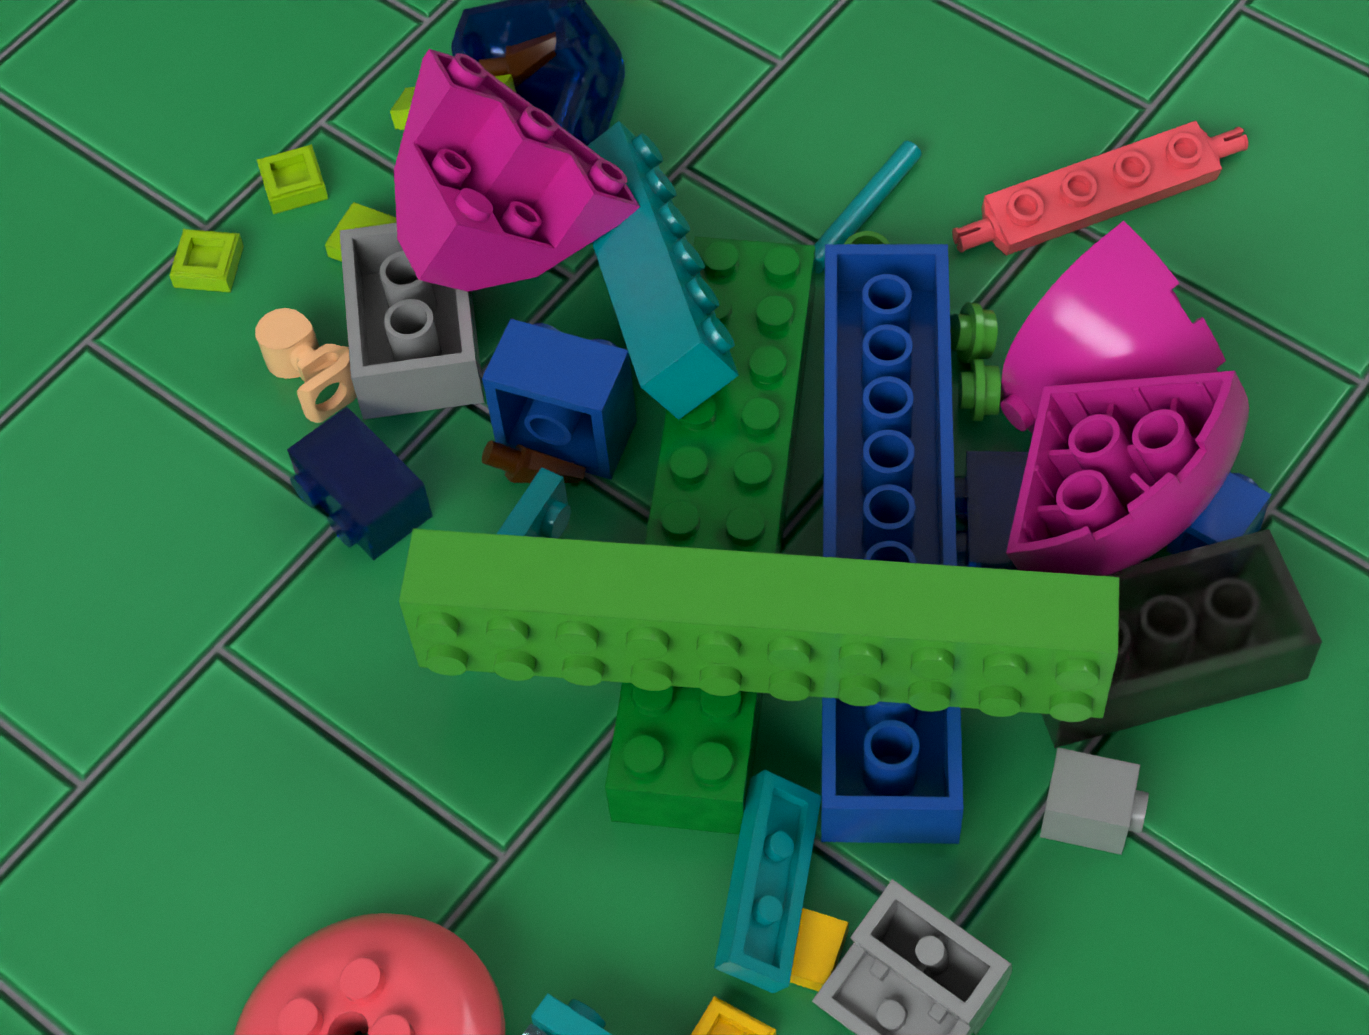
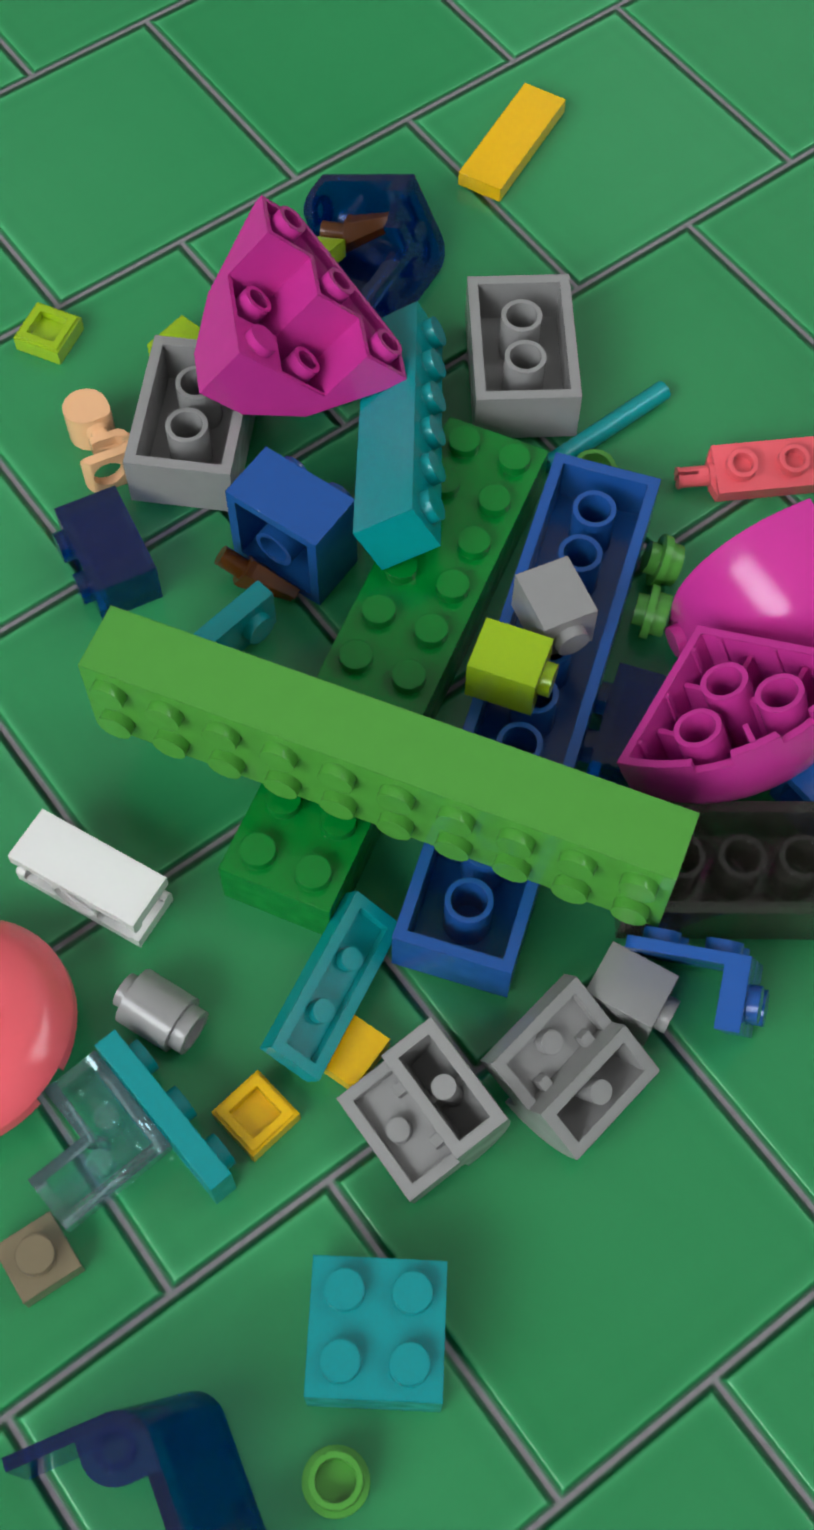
camera: 10 degrees right, 5 degrees up
lime tile [257,144,329,214] -> none
none -> white piece [8,808,173,948]
none -> light grey brick [113,969,209,1055]
none -> light grey brick [465,274,582,438]
none -> lime brick [465,617,559,716]
none -> light grey brick [480,974,660,1160]
none -> light grey brick [511,556,598,656]
none -> blue bracket [625,926,769,1038]

